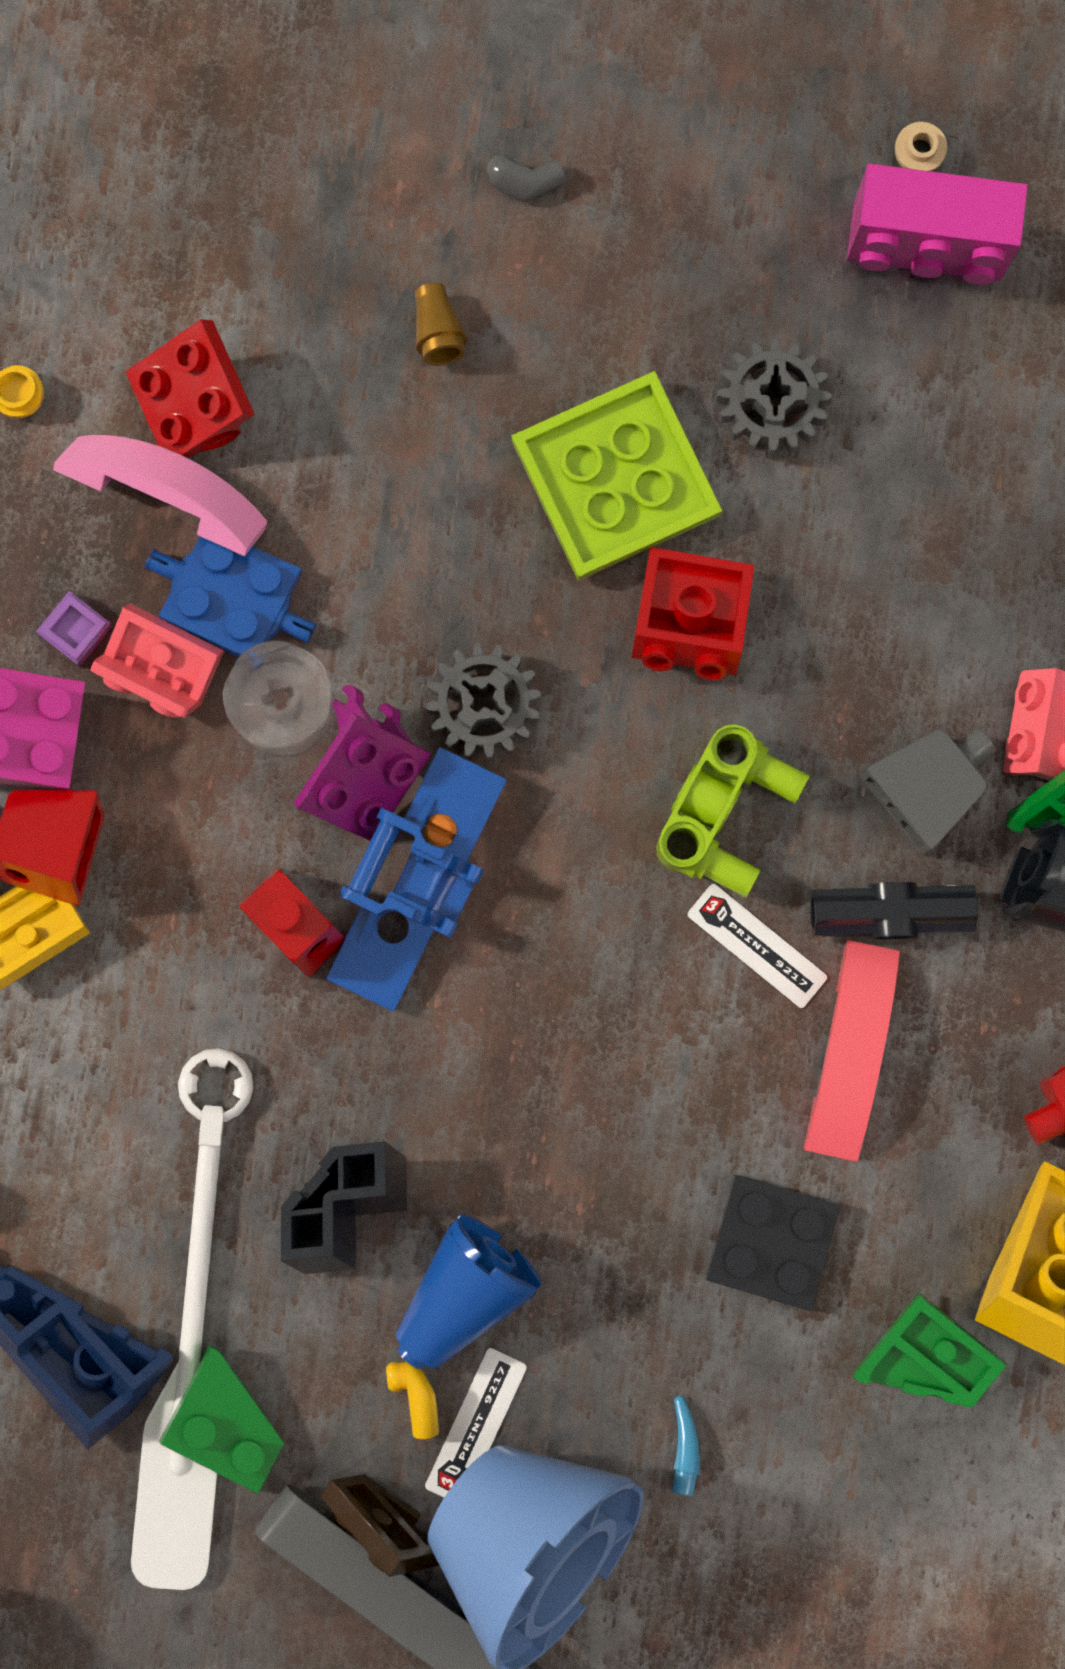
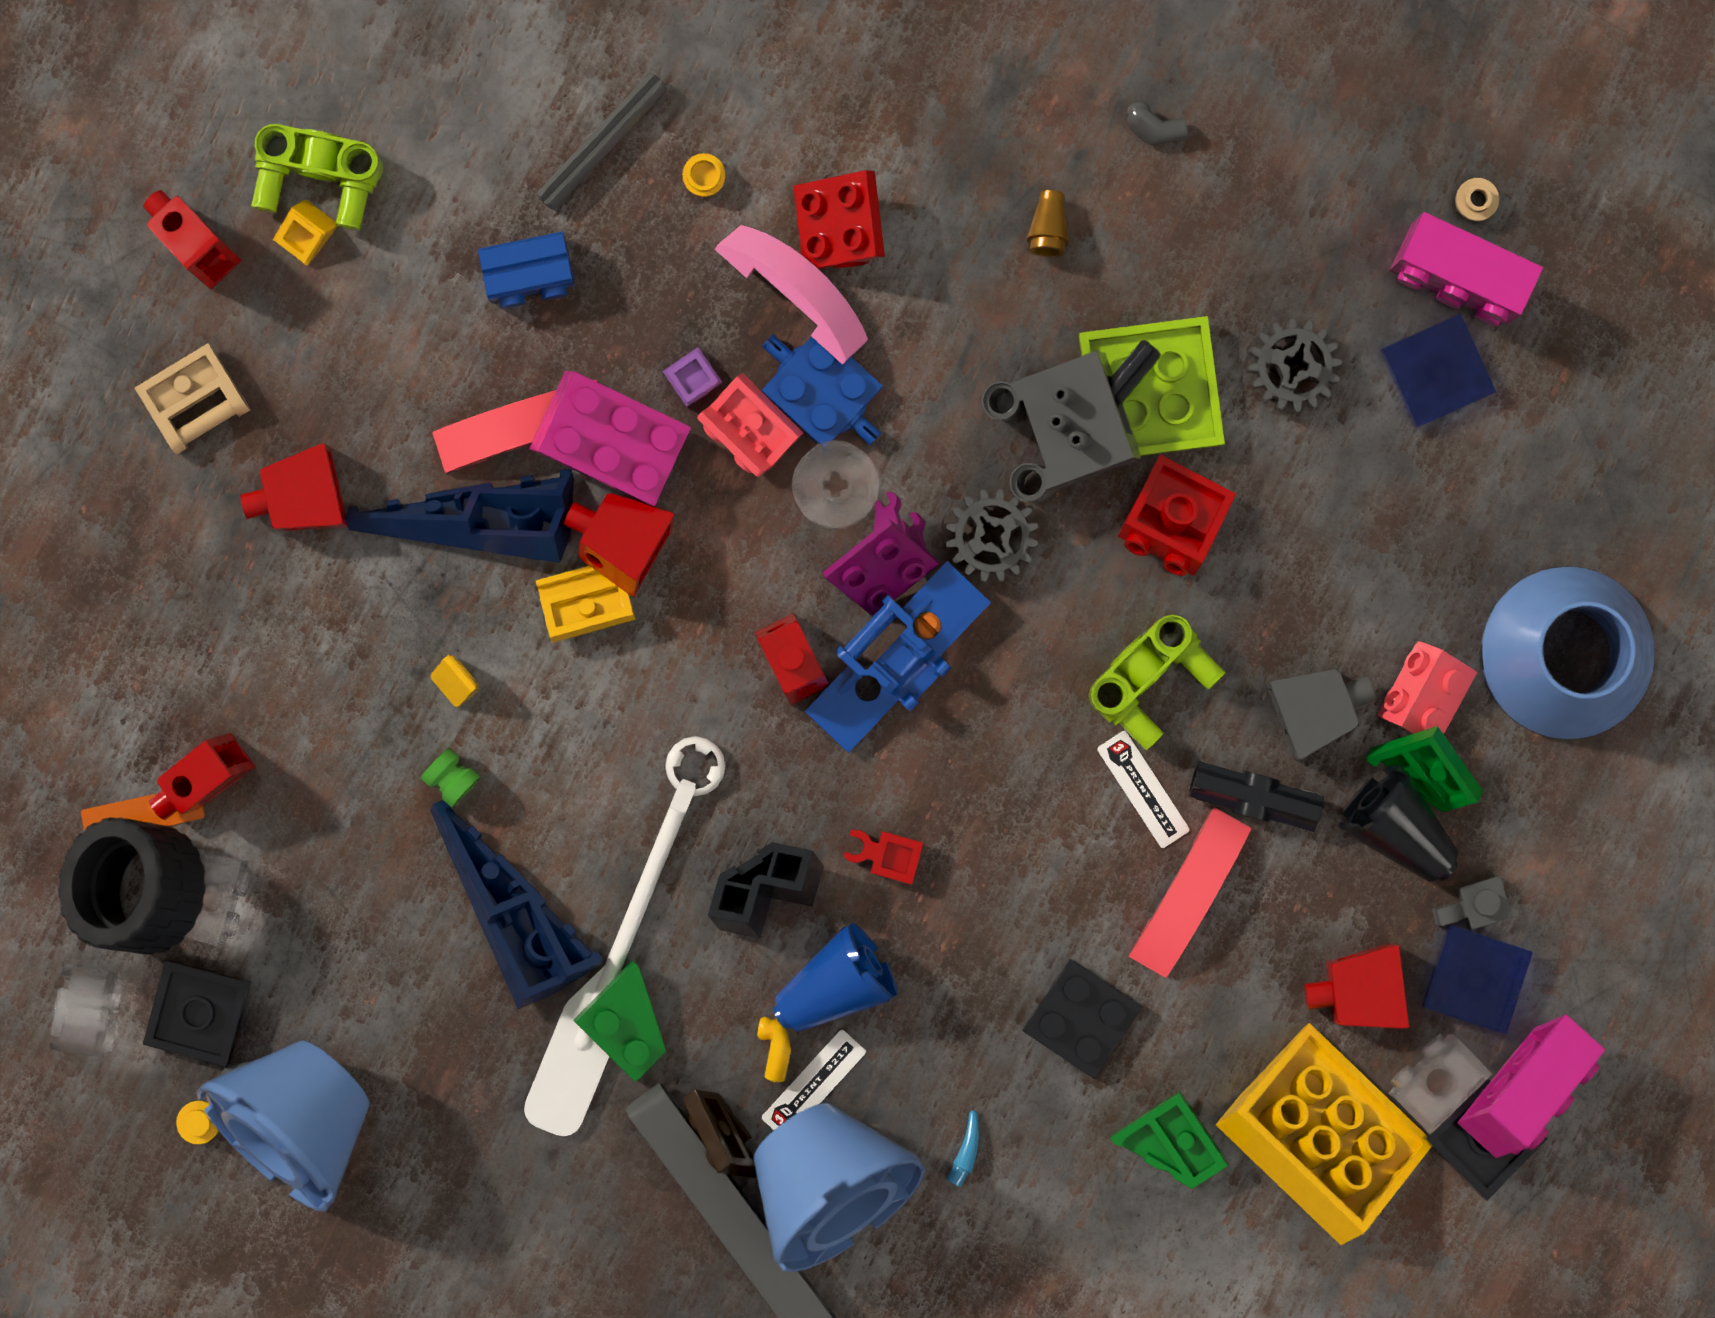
camera: 25 degrees right, 5 degrees up
none -> red plate [843,830,924,885]
none -> dark grey piece [981,340,1161,503]
none -> clear blue plate [1380,314,1496,428]

